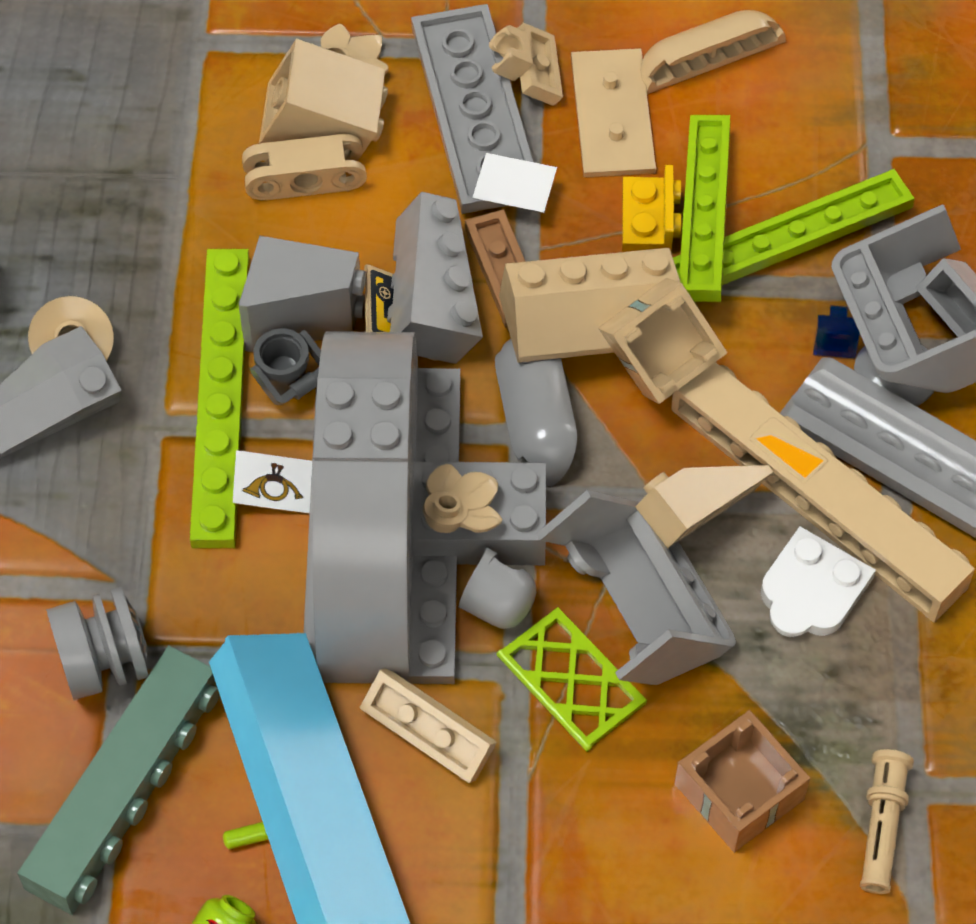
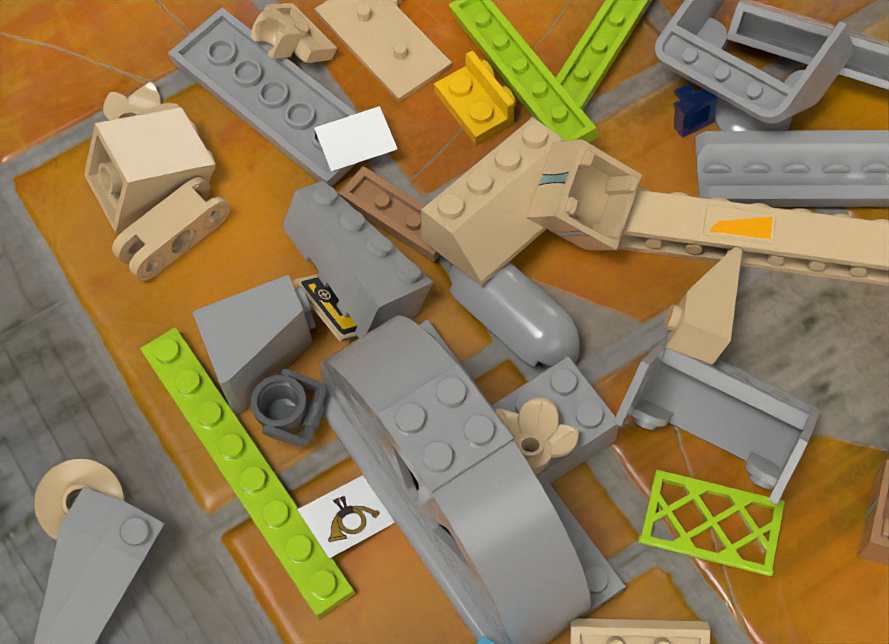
camera: 30 degrees left, 5 degrees up
light grey helmet [458,547,537,629] -> none
white plate [761,526,876,637] -> none

